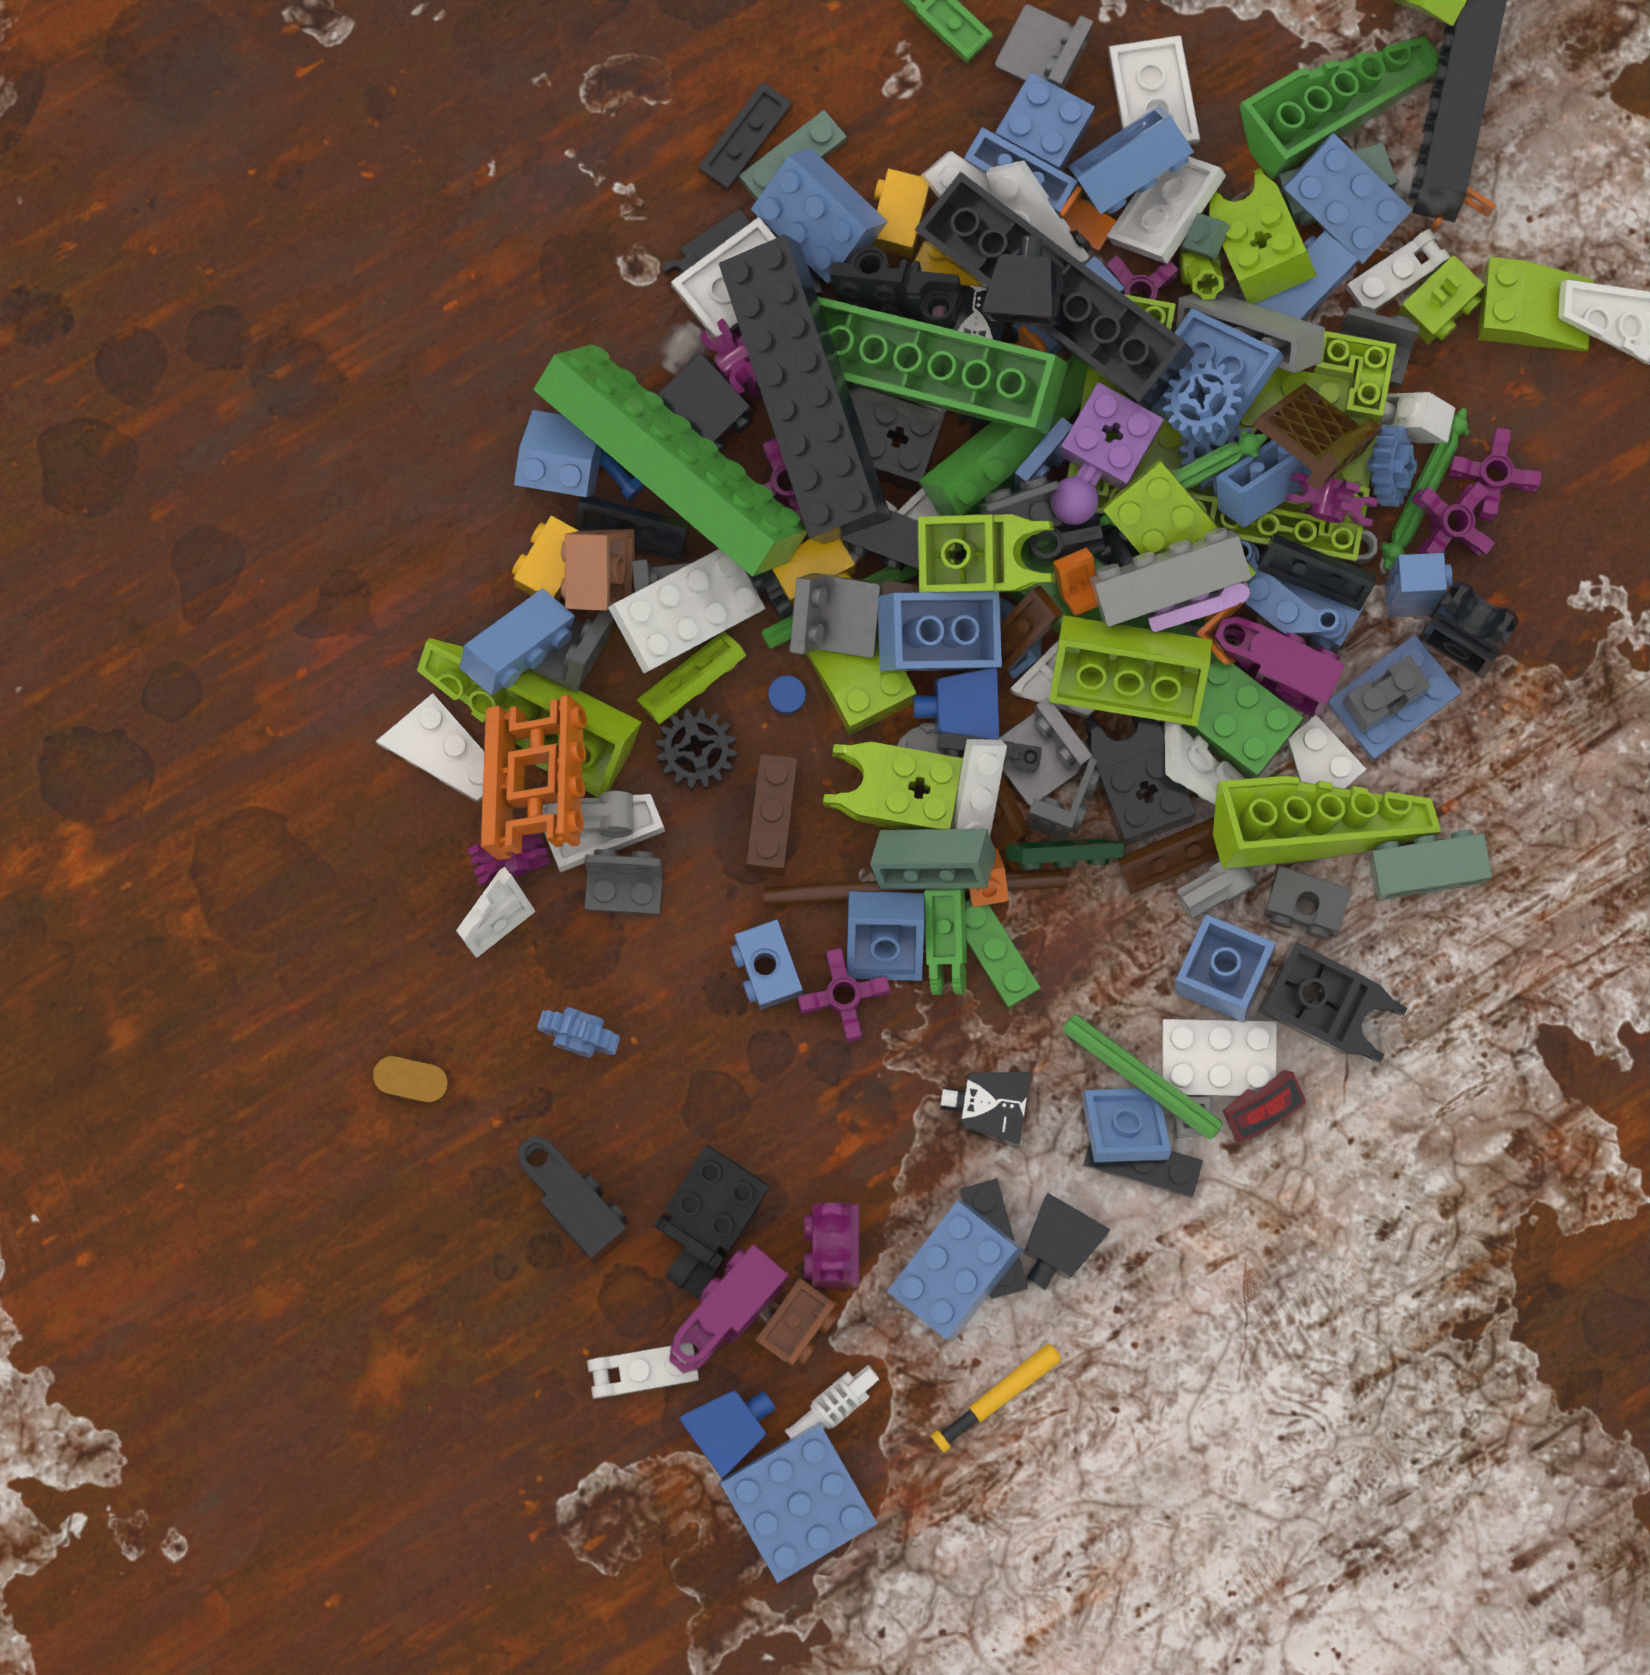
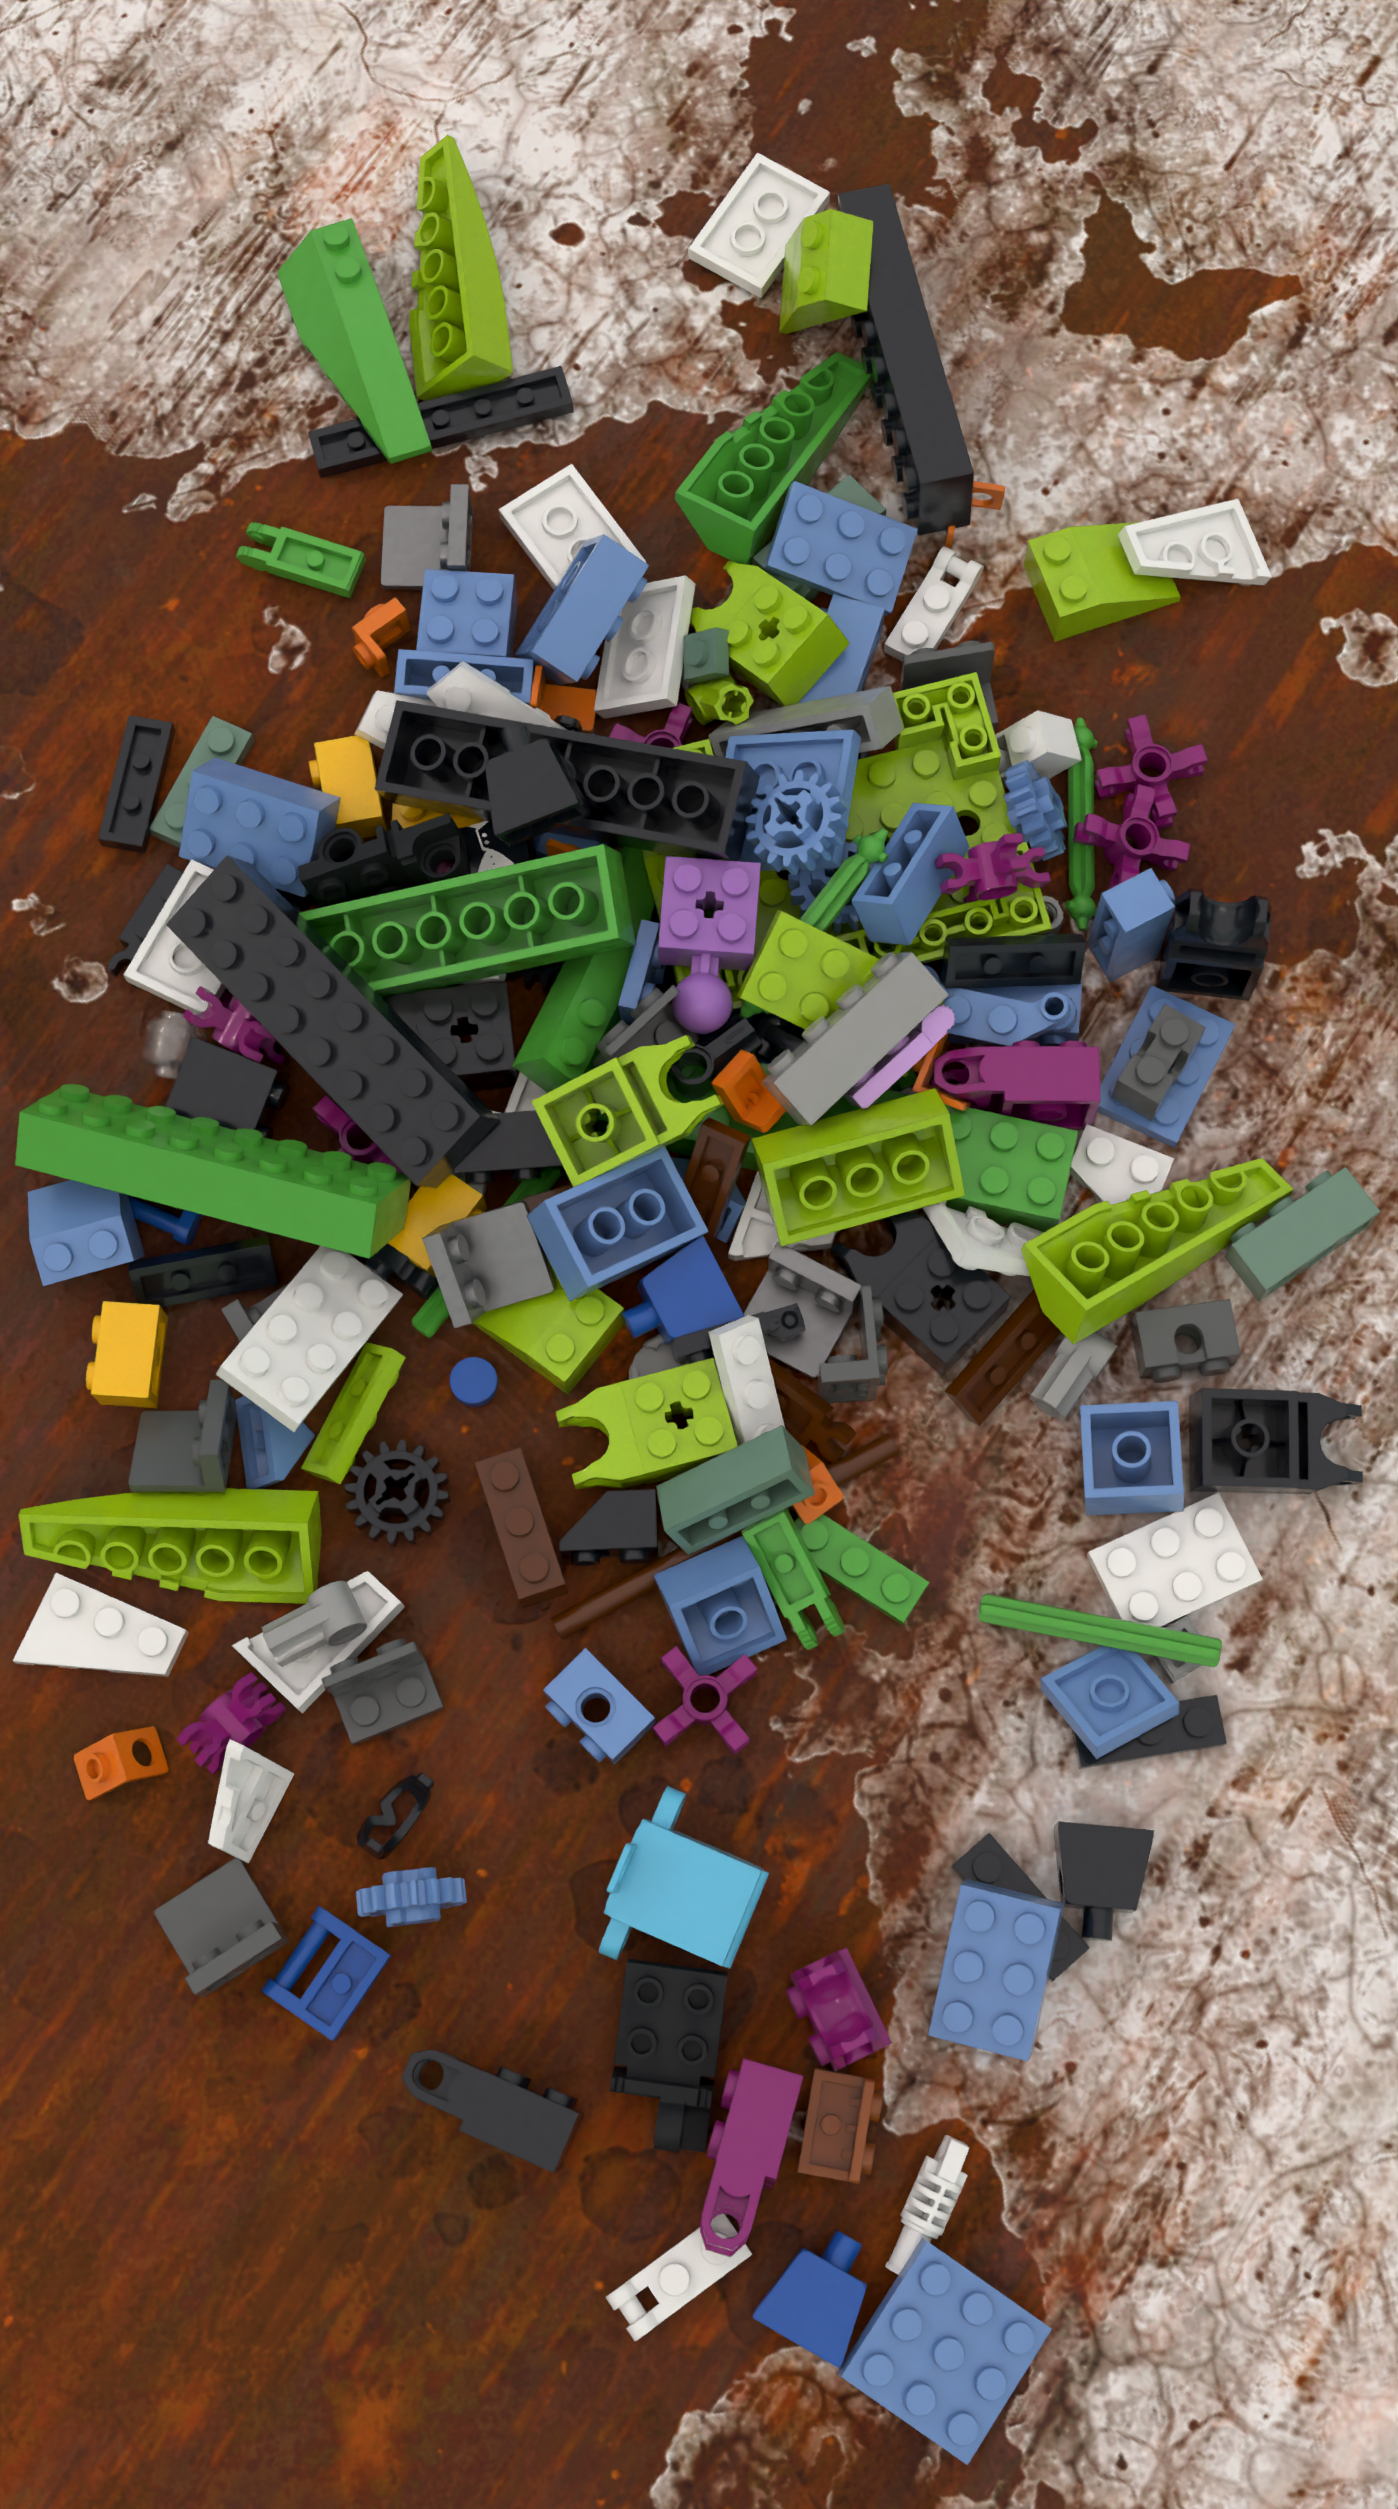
camera: 20 degrees left, 5 degrees down
pearl gold tile [373,1056,449,1104] -> none
medium blue brick [459,588,575,696] -> none
orange fence [481,694,587,860] -> none
nougat slope [561,529,635,611] -> none
yellow piece [930,1344,1061,1453] -> none
black torso [940,1072,1030,1148] -> none
dark green plate [1006,838,1124,870] -> none
slope [1222,1069,1306,1142] -> none
reddish brown fence [1253,383,1382,491] -> none
lime brick [1398,255,1485,345] -> none
none -> orange bracket [74,1726,169,1800]
none -> dark grey bracket [154,1858,290,1997]
none -> medium blue slope [235,1396,315,1489]
none -> blue plate [261,1905,392,2041]
none -> orange bracket [352,597,410,678]
none -> black helmet [357,1772,434,1861]
none -> black slope [559,1489,659,1566]
none -> medium azure piece [599,1786,769,1969]

